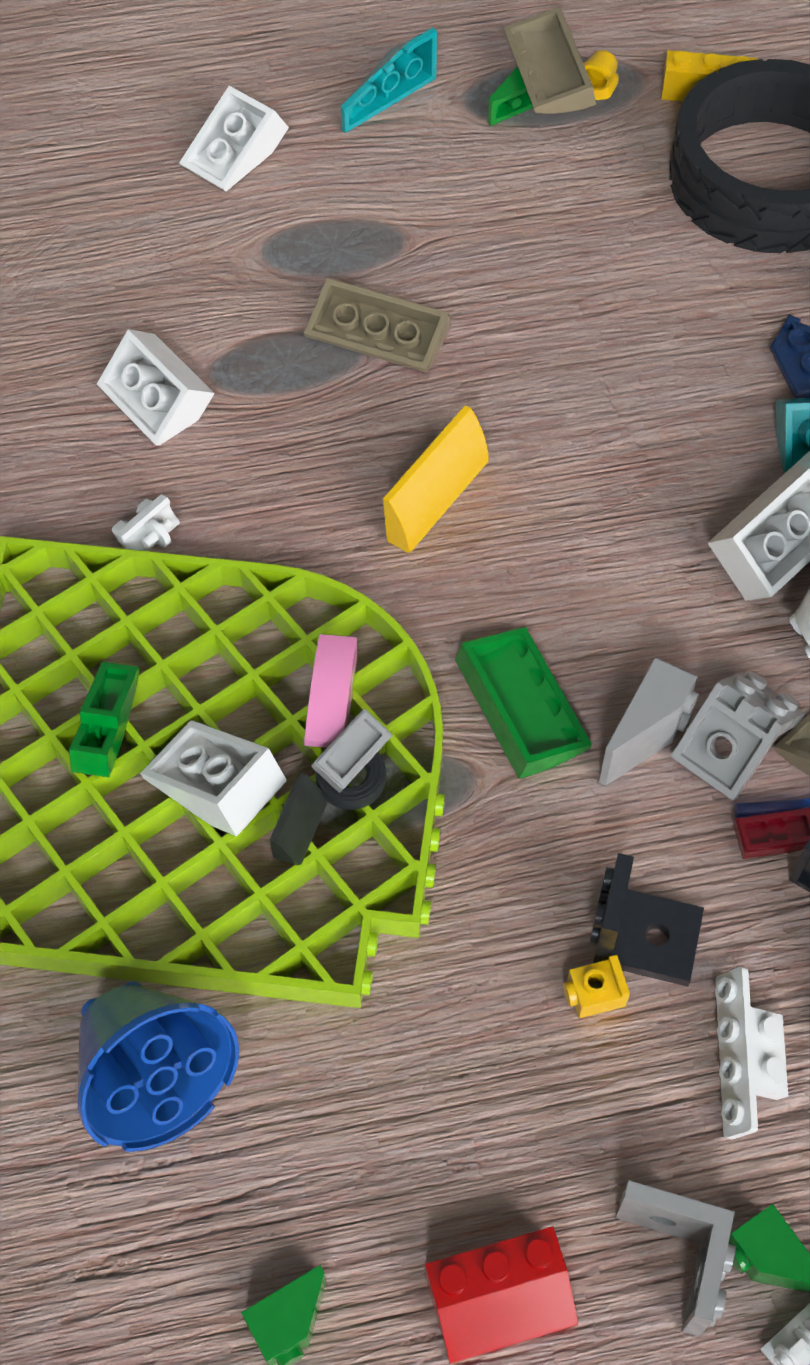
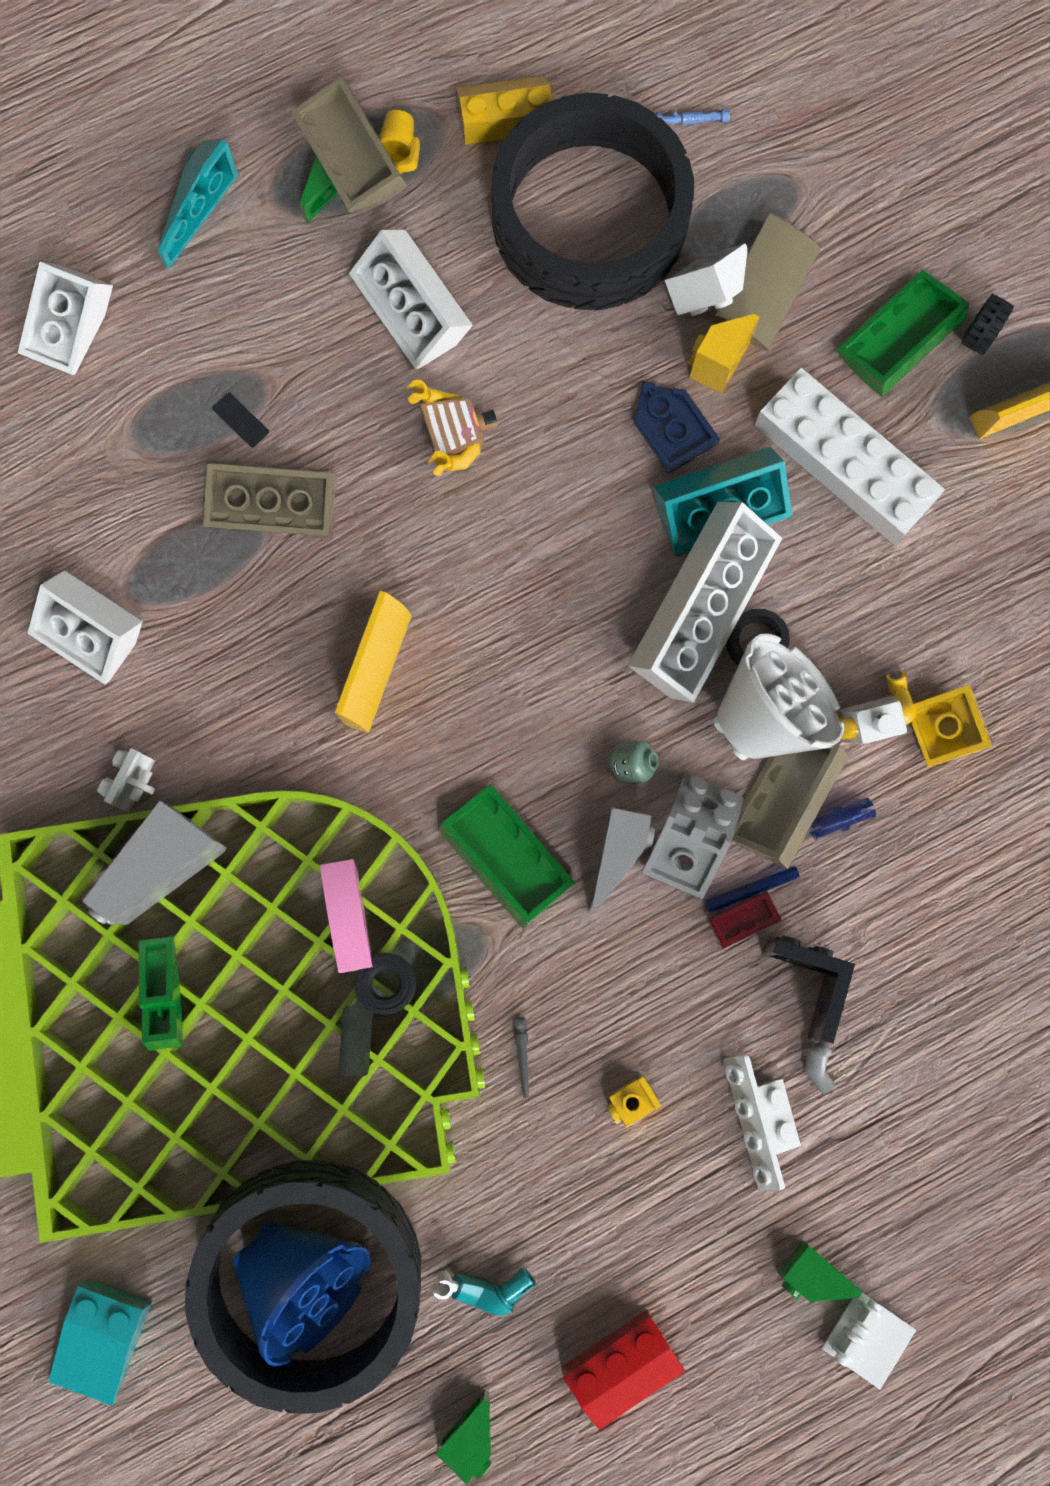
camera: 20 degrees left, 20 degrees up
white slope [140,720,287,836] -> none
light grey tile [311,709,393,793] -> none
black bracket [590,853,704,987] -> none
light grey bracket [615,1180,736,1337] -> none
none -> light grey slope [82,801,227,926]
none -> black tyre [185,1160,421,1414]
none -> black sticker [212,393,269,448]
none -> white slope [349,230,473,369]
none -> torso [406,379,498,476]
none -> teal arm [432,1267,537,1316]
none -> dark grey piece [513,1017,529,1098]
none -> sand green head [608,741,659,783]

